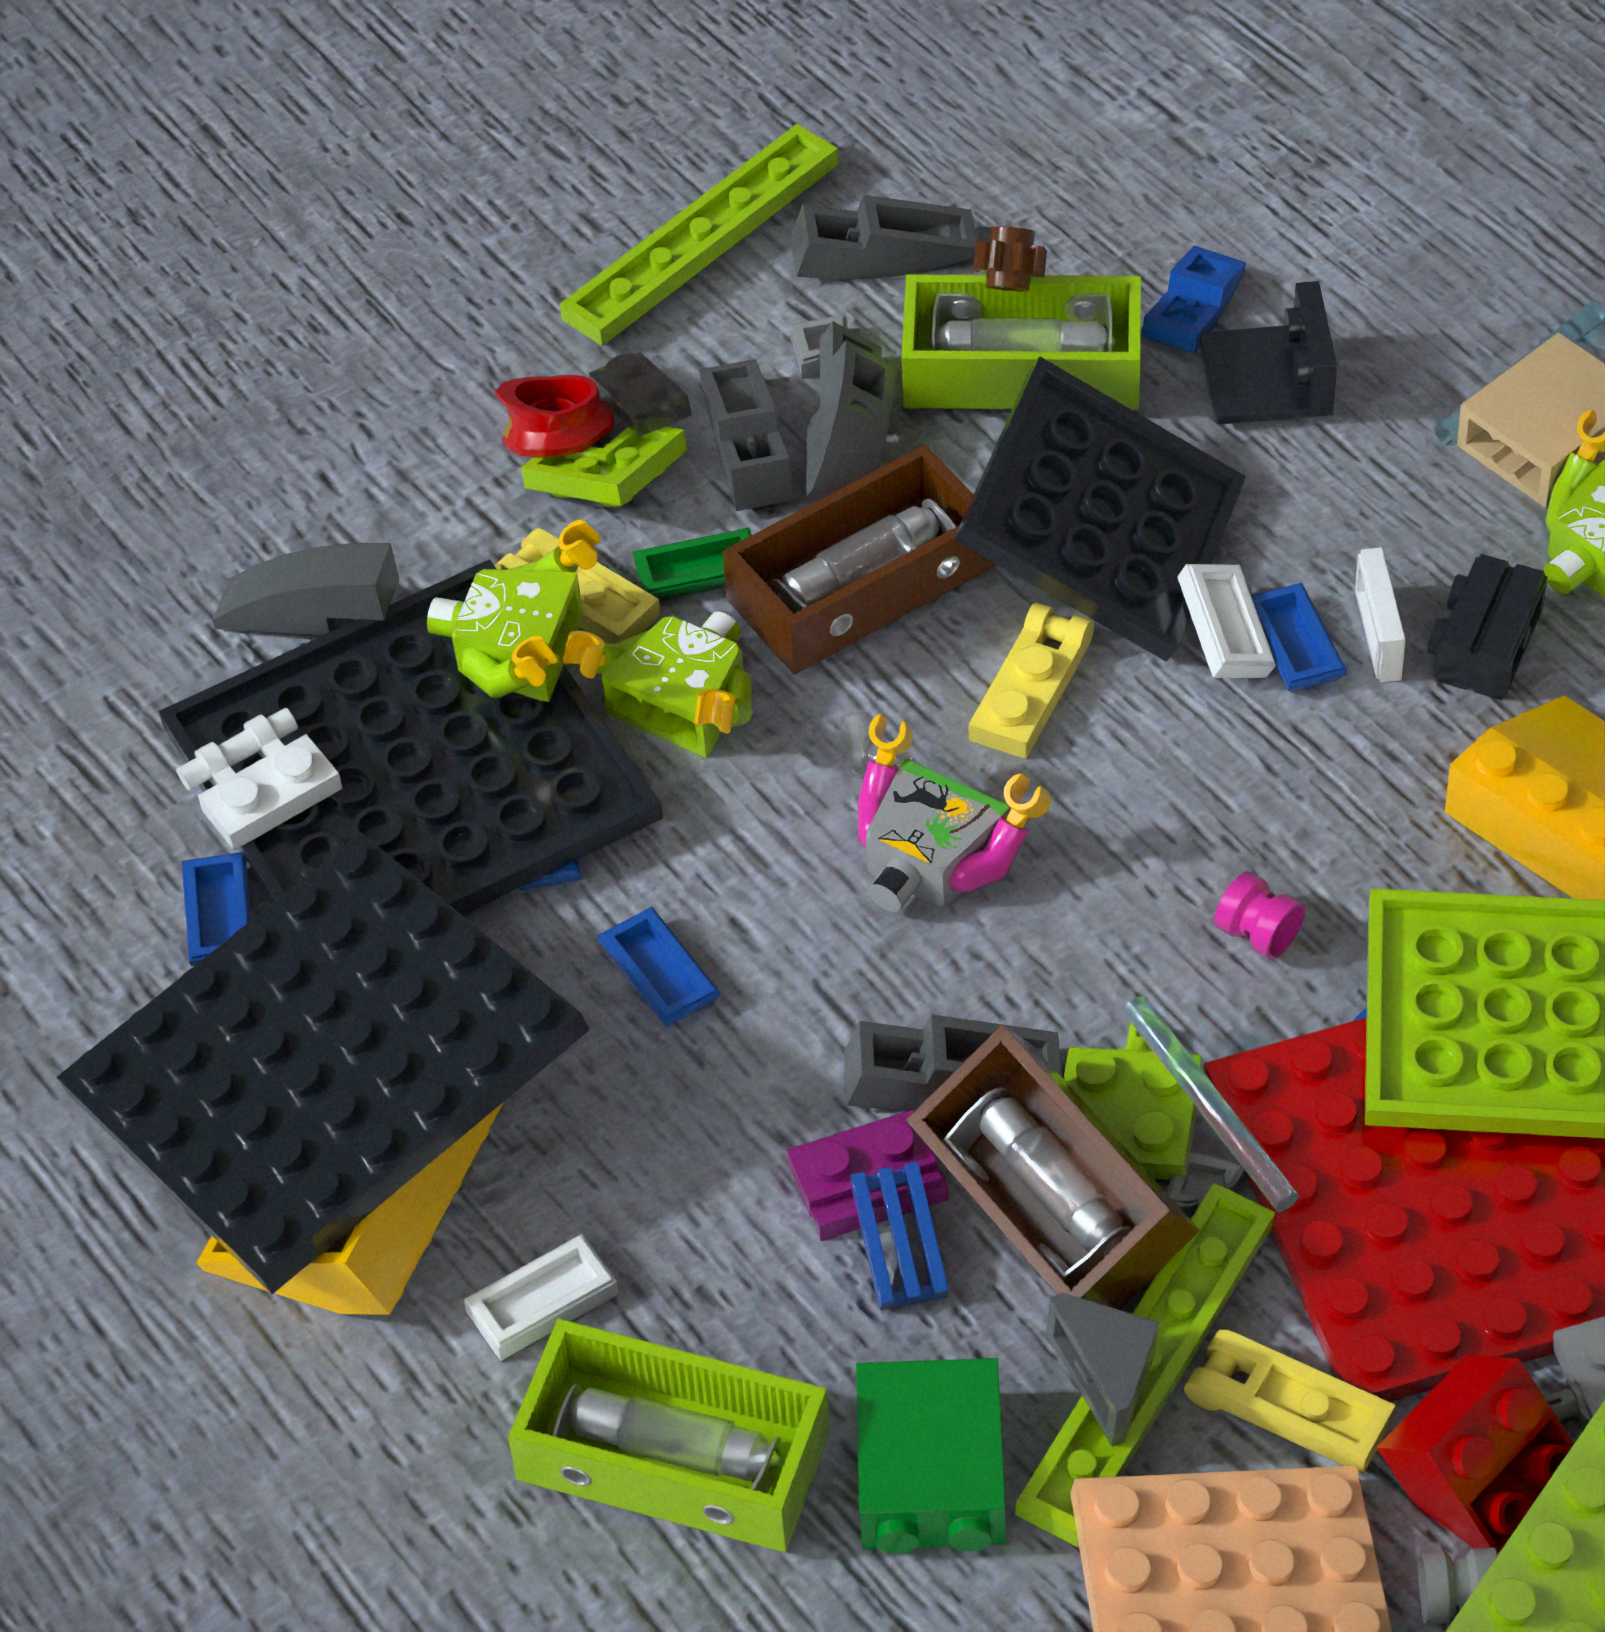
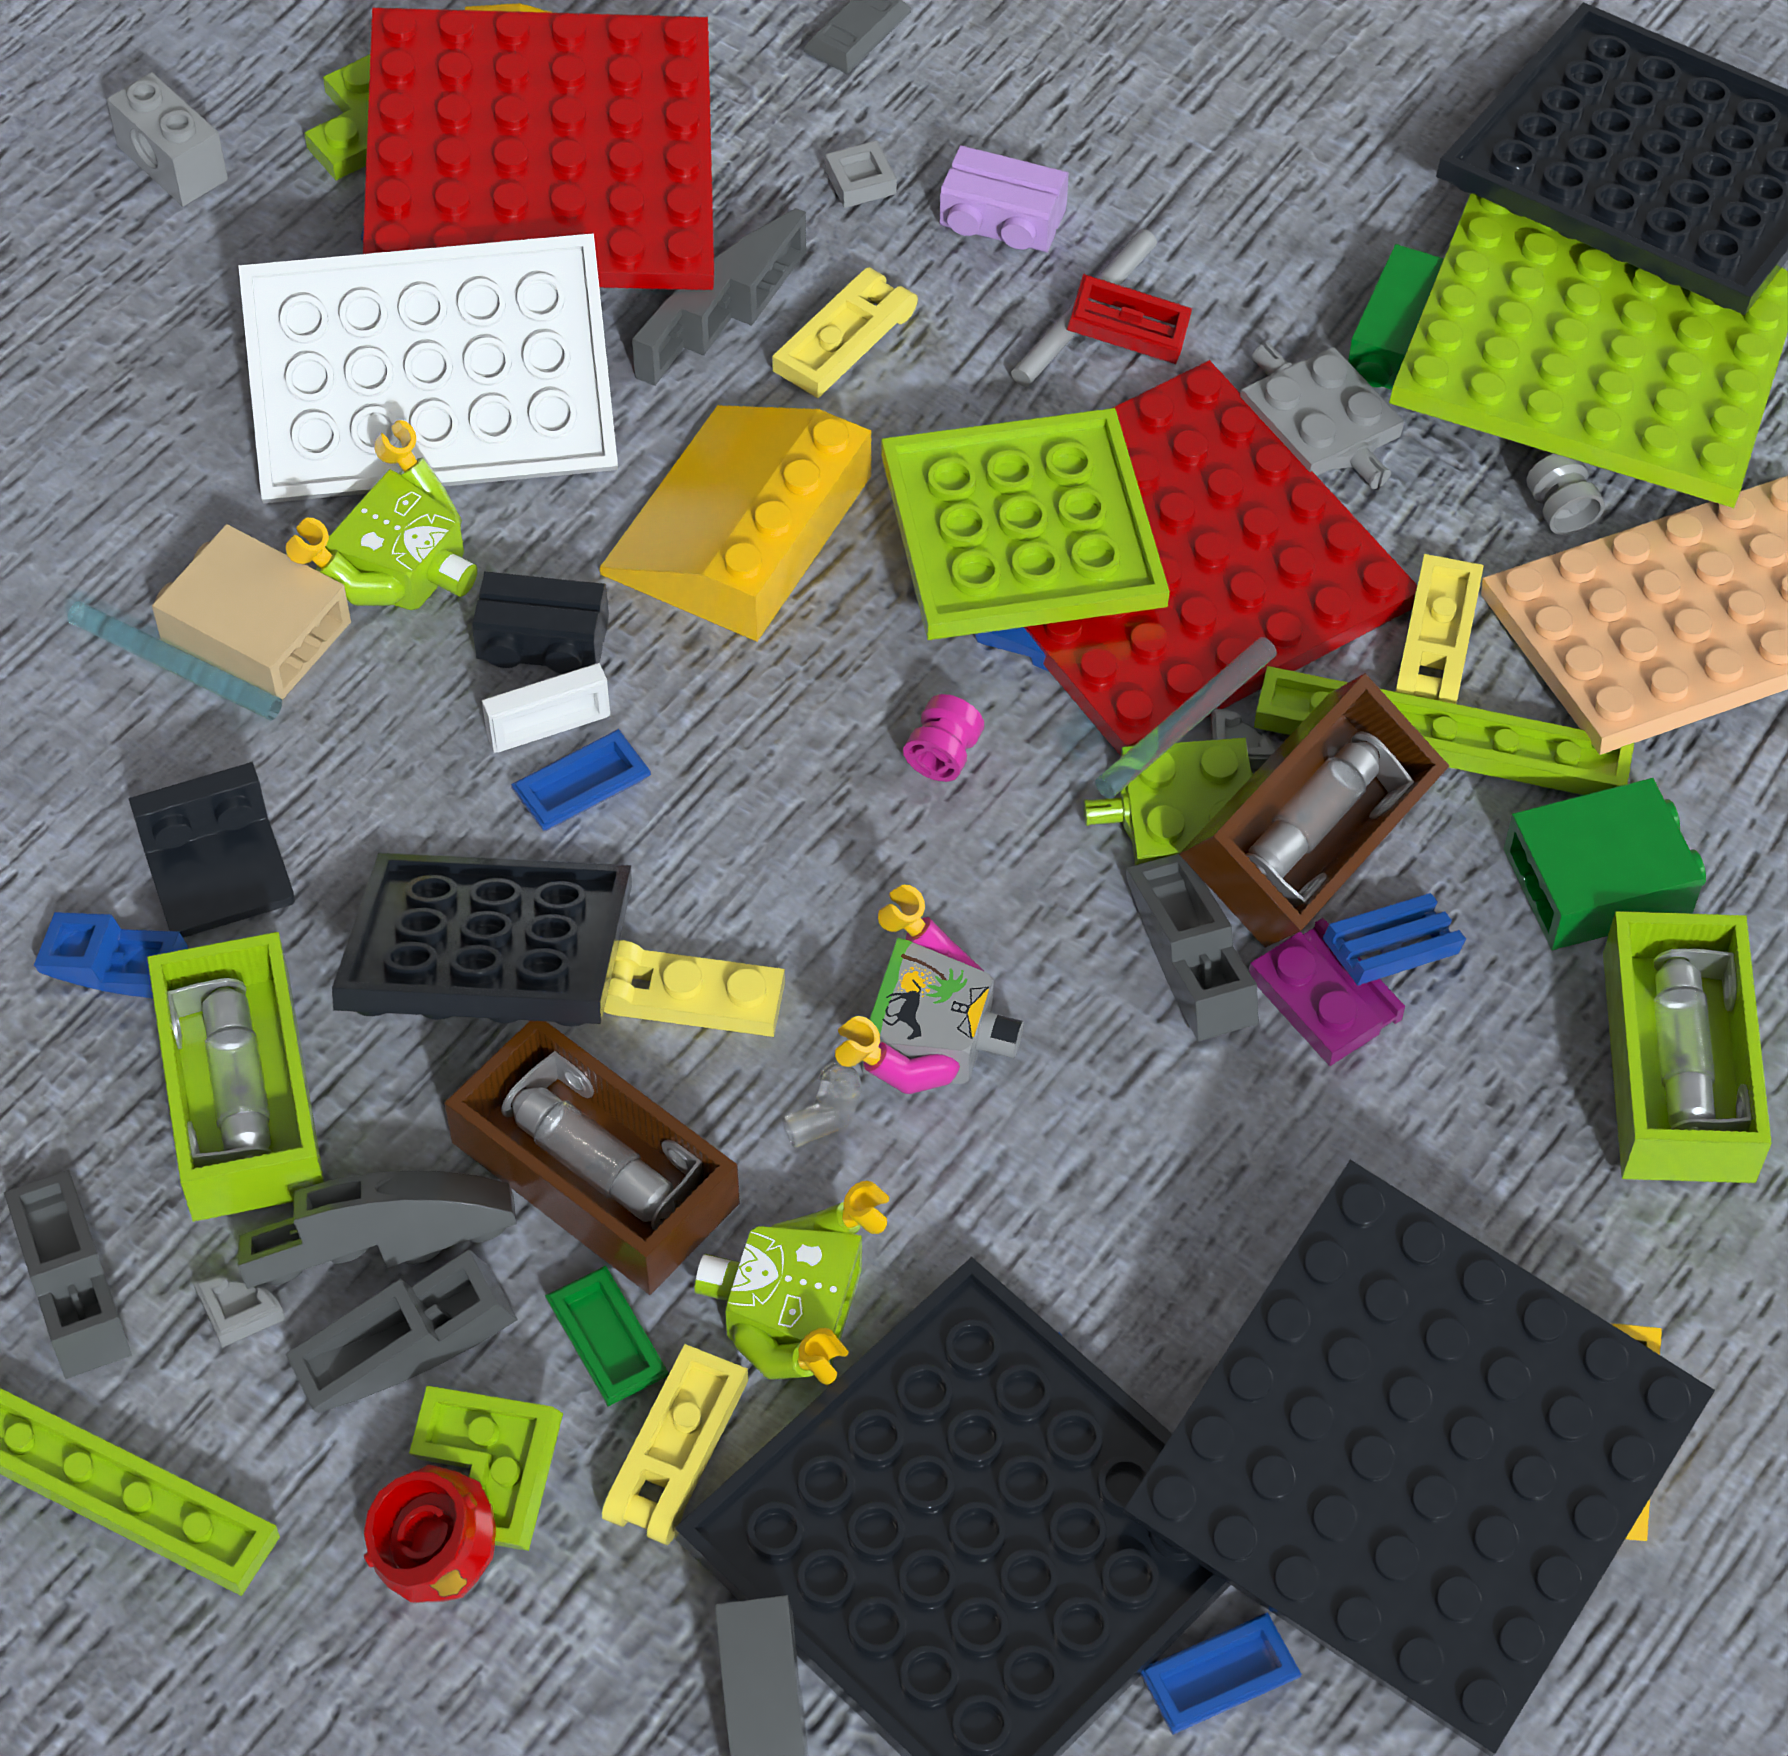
camera: 110 degrees left, 5 degrees up
white plate [176,708,343,850] -> none
lime torso [427,519,601,702] -> none
white tile [464,1234,619,1361] -> none
clear smoke plate [588,352,692,437] -> none
blue tile [597,907,721,1027] -> none
reddish brown gear [973,226,1047,292] -> none
dark grey slope [1046,1292,1159,1447] -> none
white tile [1178,564,1276,678] -> none
red slope [1376,1355,1574,1556] -> none

